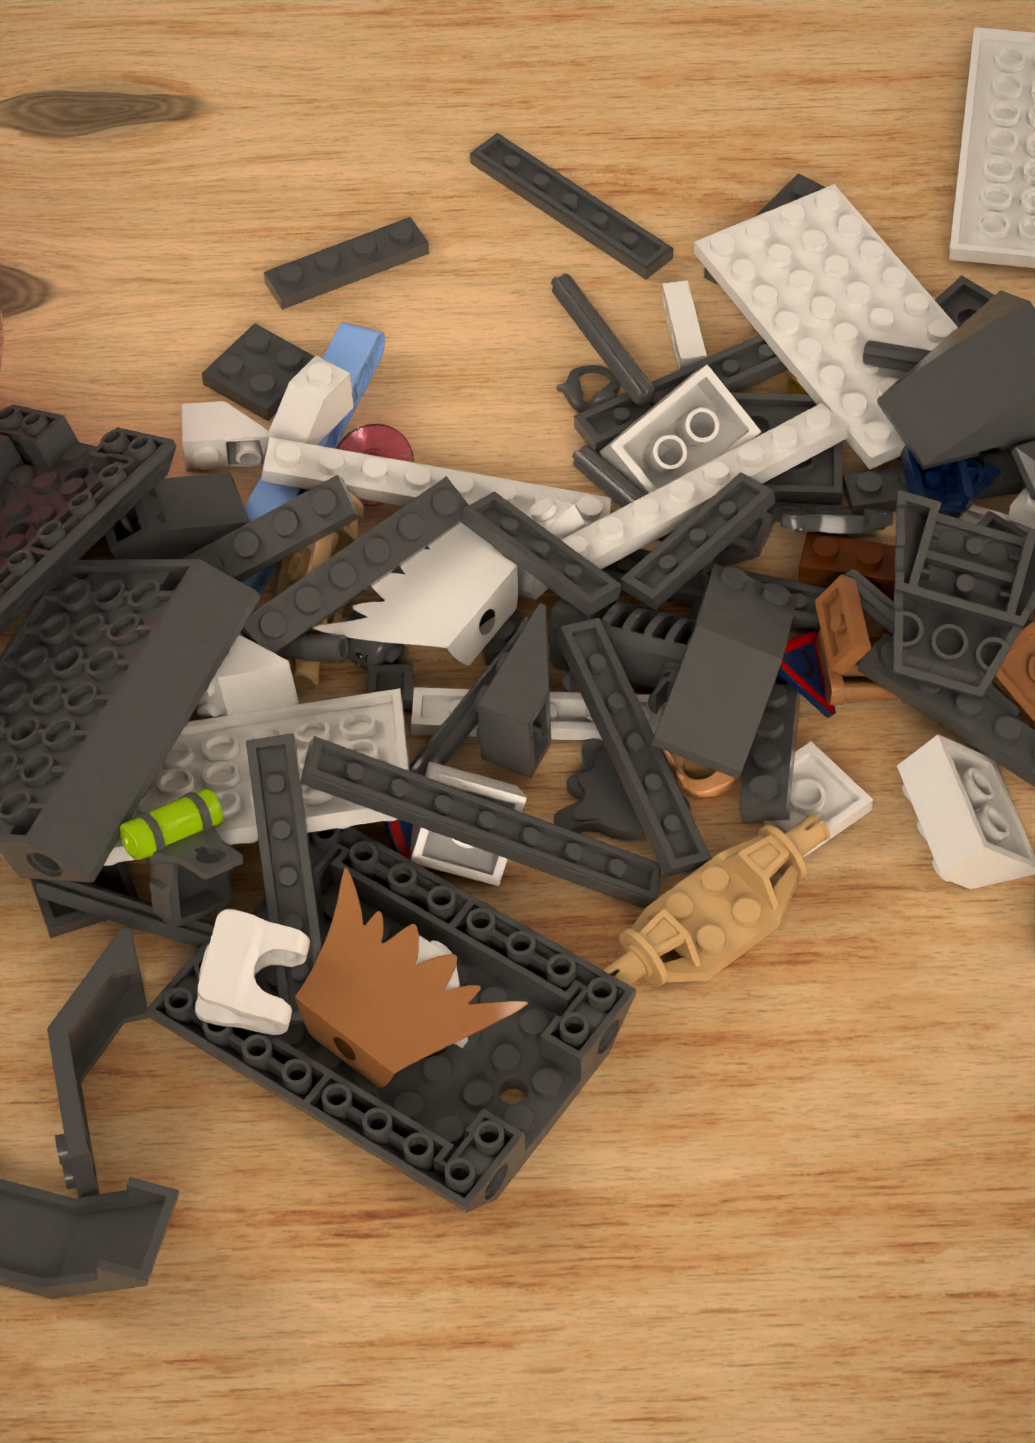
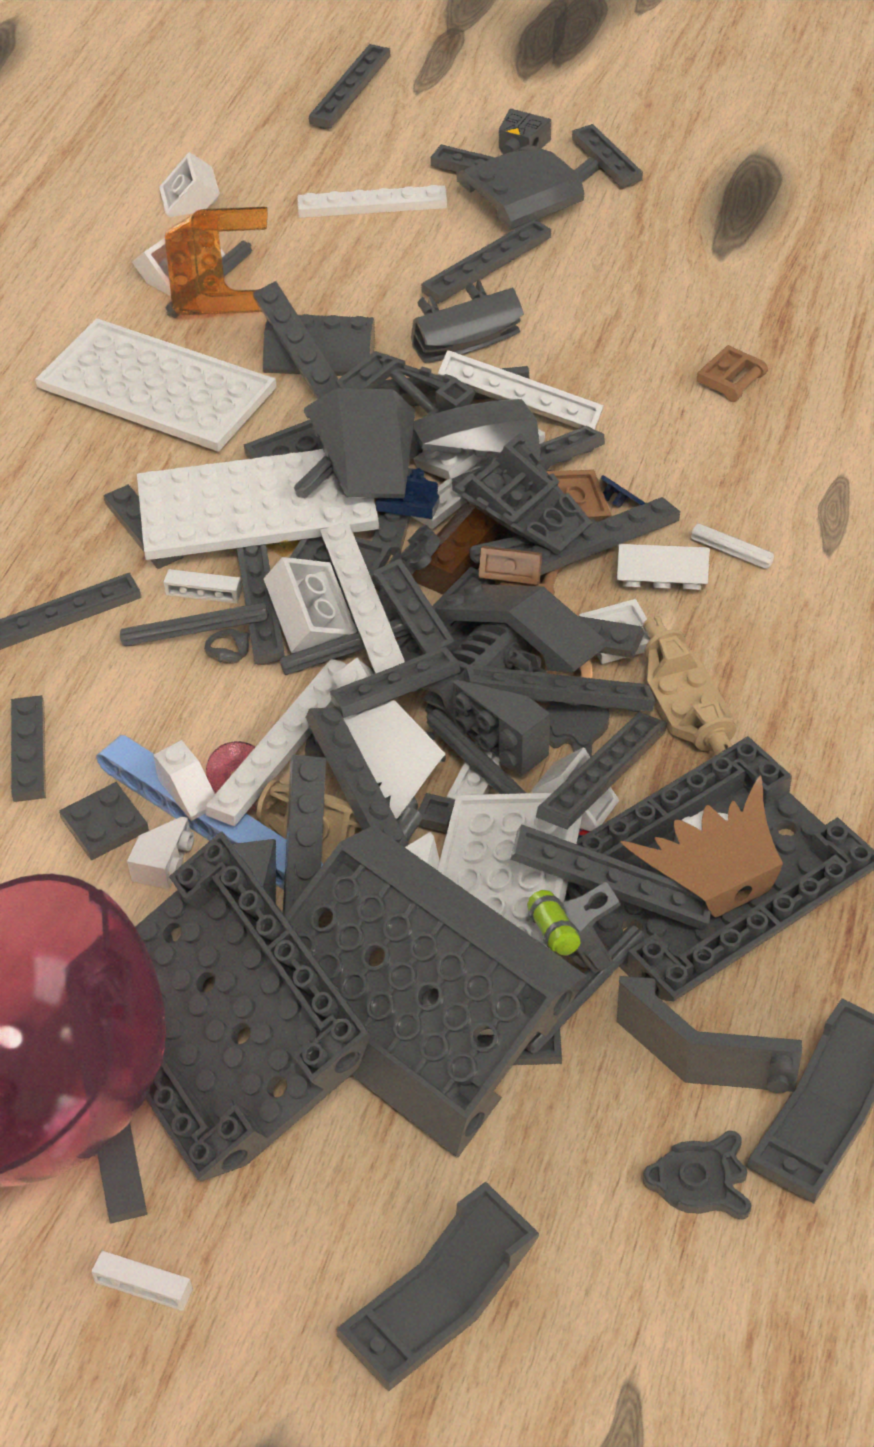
camera: 70 degrees left, 5 degrees down
white piece [195,909,310,1035] -> none

